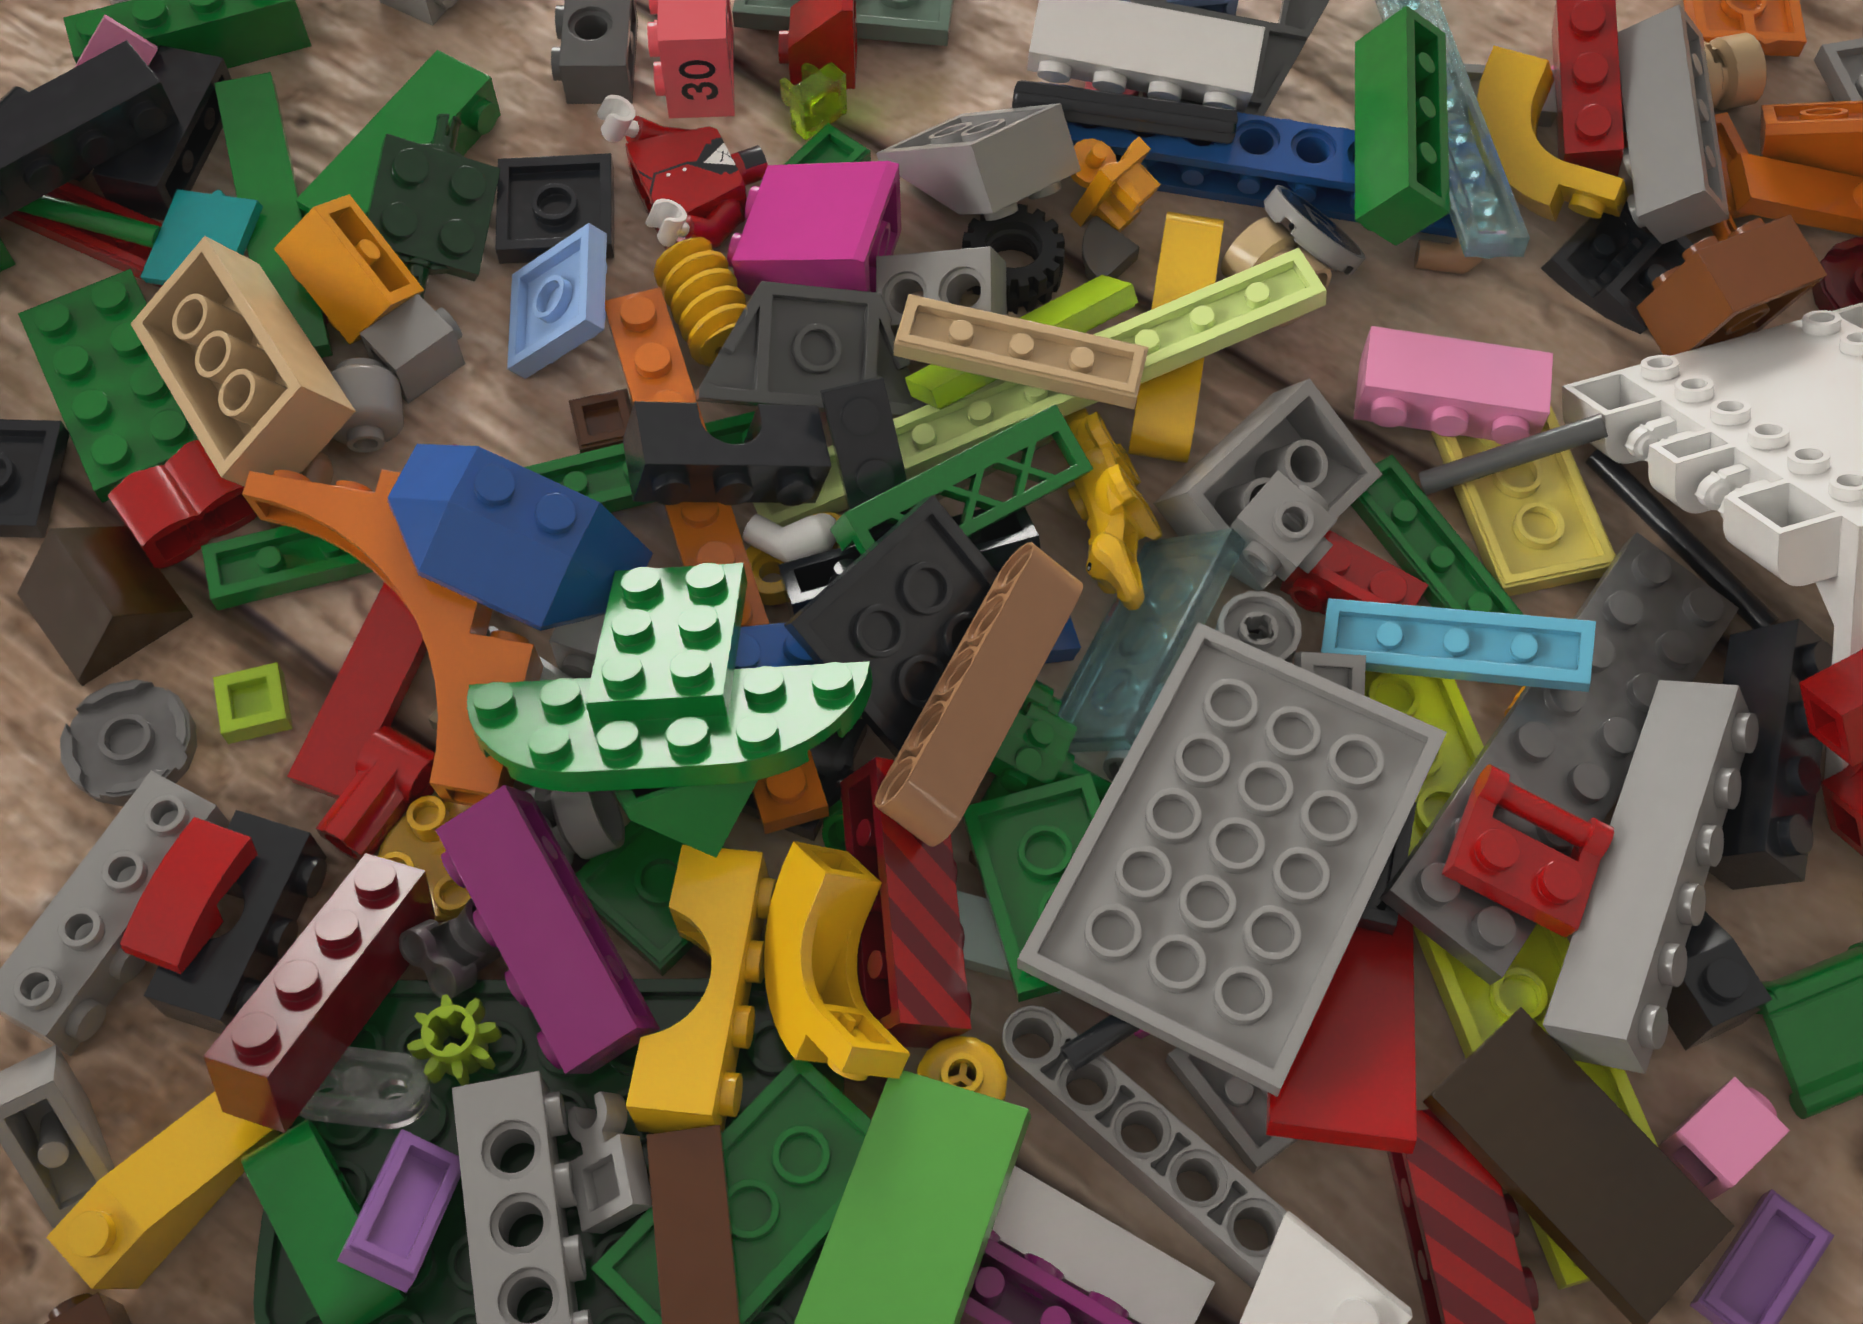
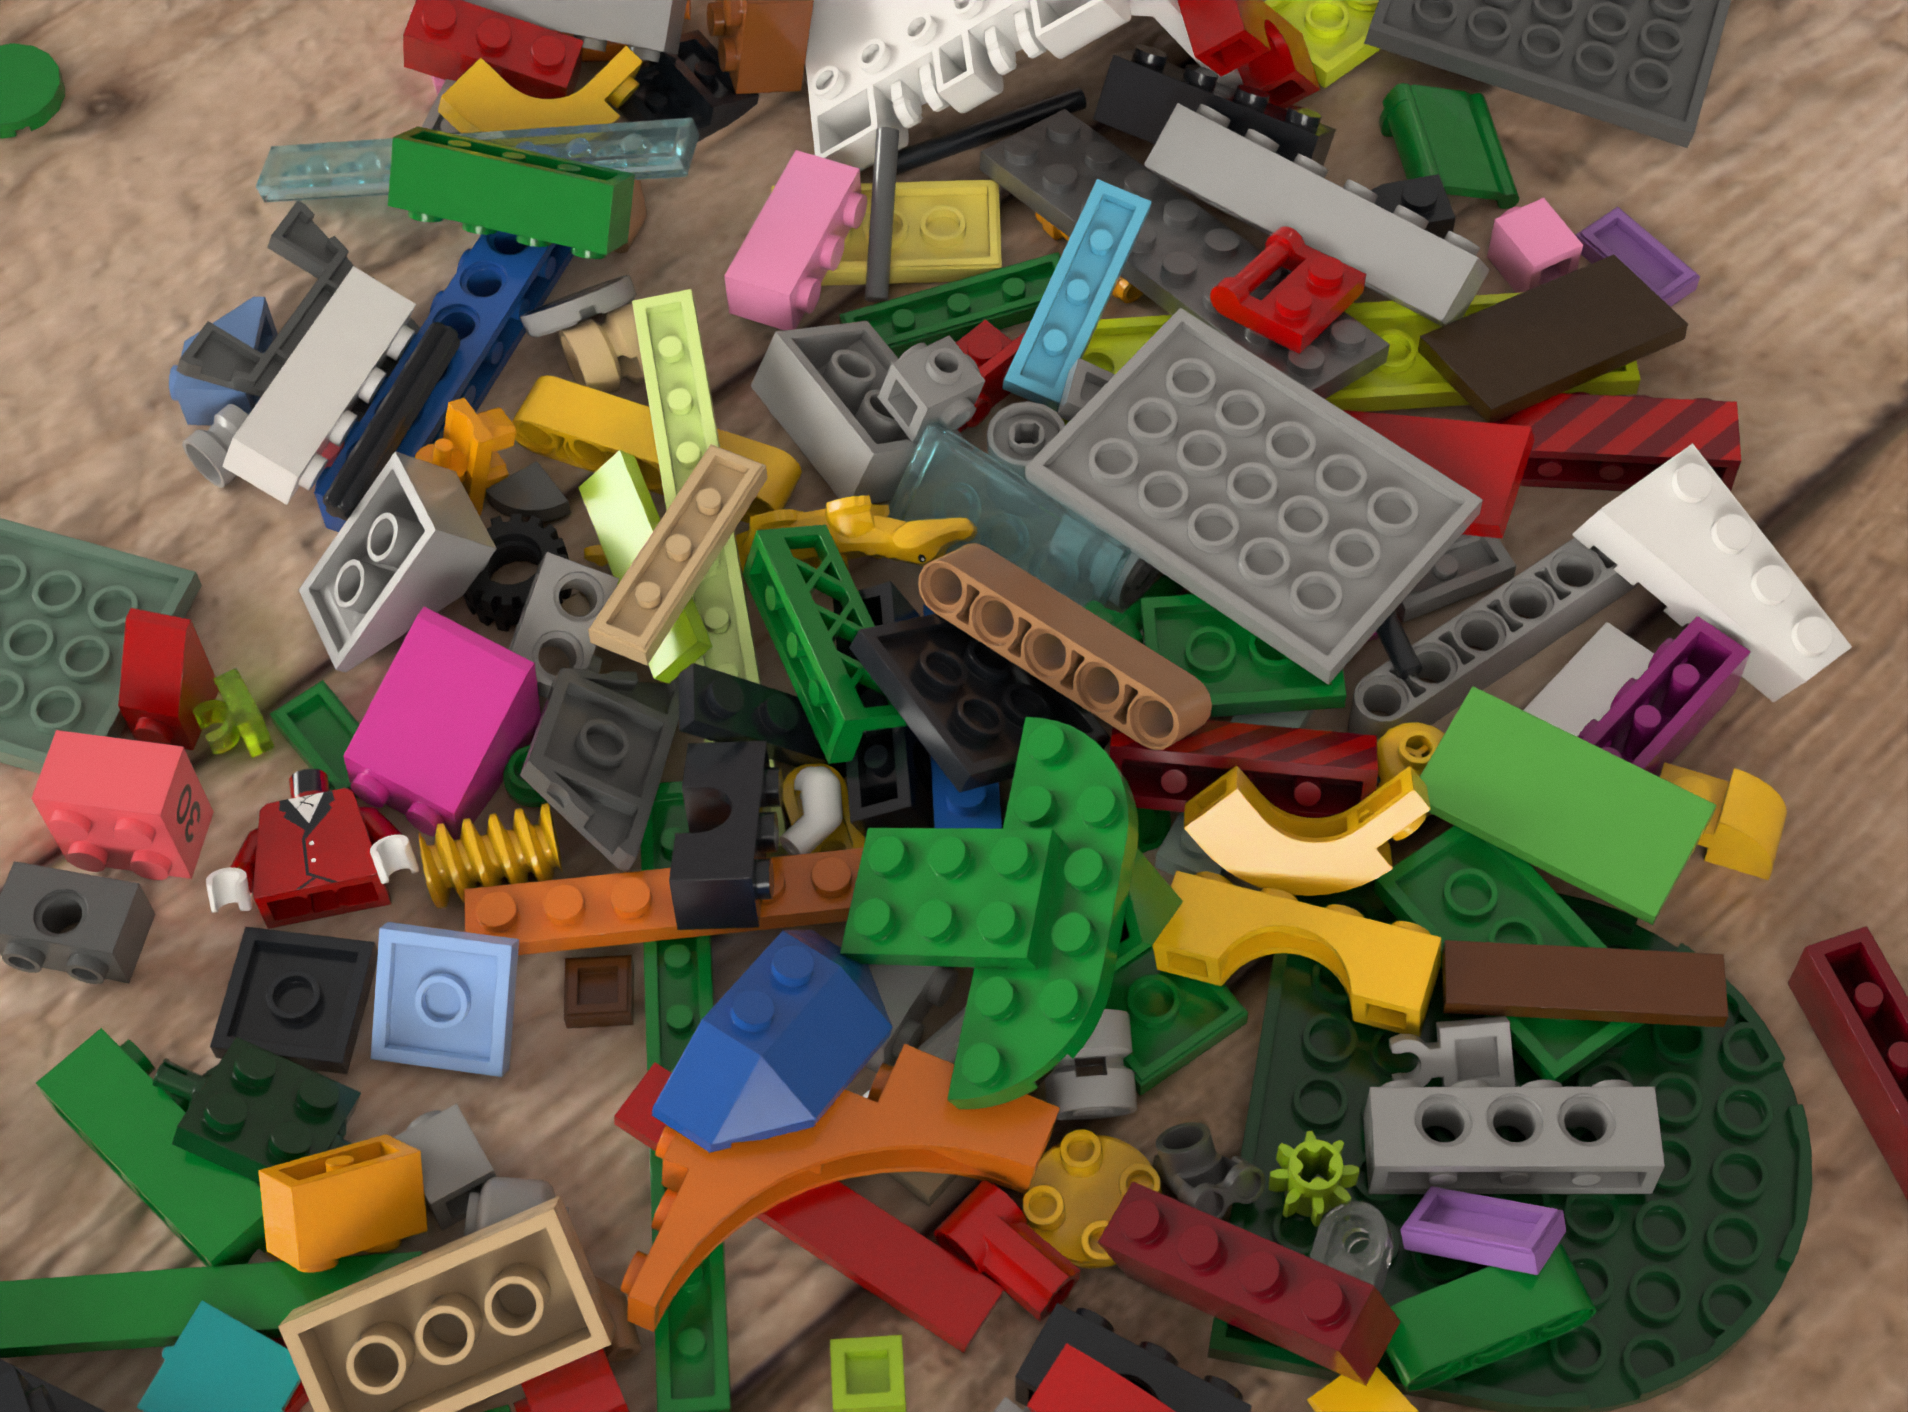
camera: 75 degrees left, 5 degrees down
magenta brick [435,785,660,1074] -> none

